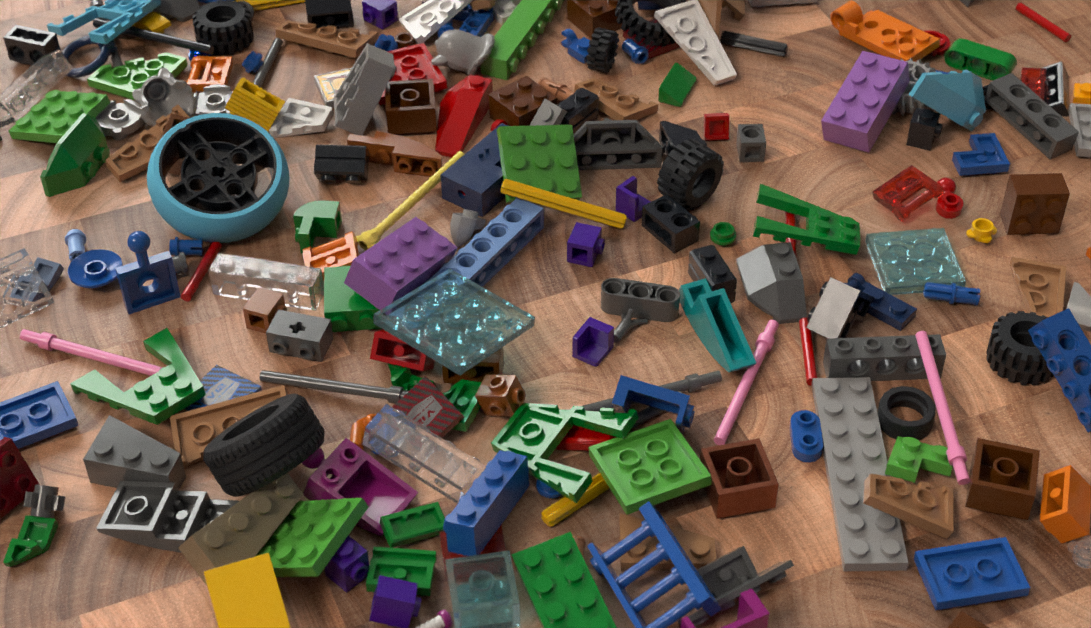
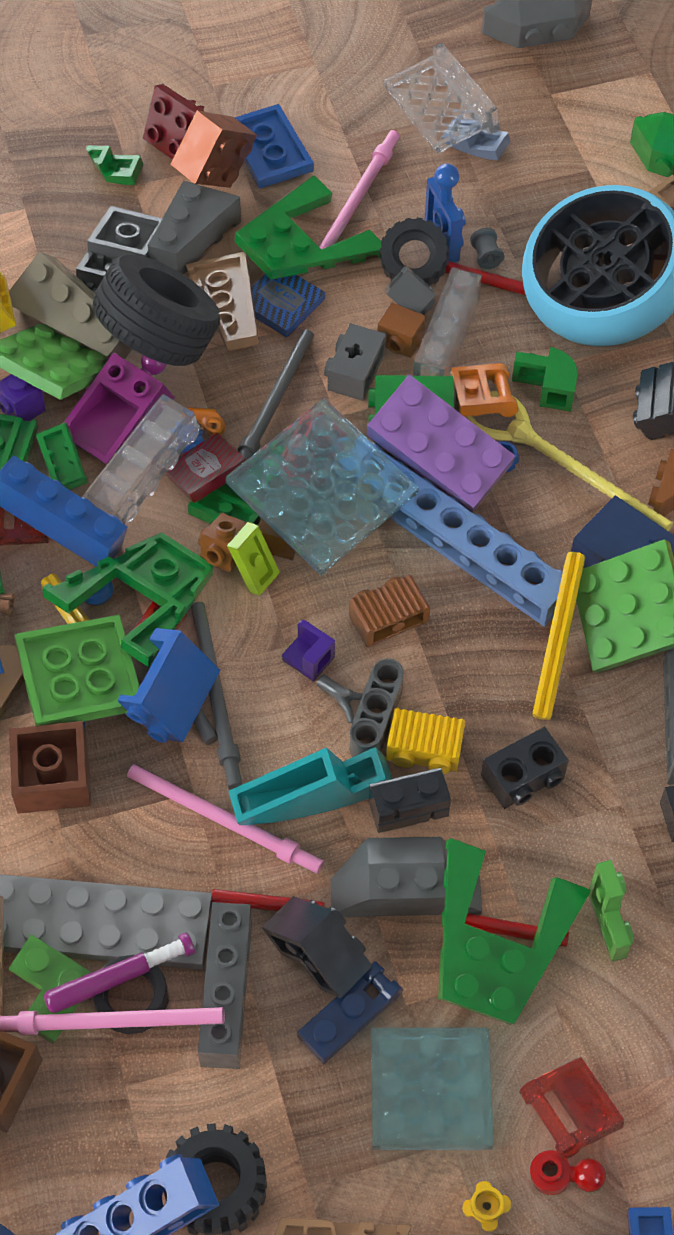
camera: 95 degrees right, 15 degrees up
dark grey gear [24,484,66,518] -> none
light blue pin [65,229,86,261] -> none
blue dish [68,249,123,288] -> none
blue pin [169,237,203,256] -> none
light grey plate [450,209,486,247] -> none
dark purple brick [567,222,605,267] -> none
dark purple panel [616,176,651,222] -> none
black tyre [657,139,724,210] -> none
green plate [710,222,736,246] -> none
blue plate [790,410,823,463] -> none
blue axle [923,282,980,306] -> none
none -> magenta piece [44,932,195,1013]
none -> copper brick [170,110,257,188]
none -> lime plate [227,522,280,596]
none -> dark orange brick [349,575,430,647]
none -> black tyre [380,217,449,286]
none -> dark grey brick [385,265,436,315]
none -> yellow brick [386,708,465,774]
none -> bright green plate [589,860,634,962]

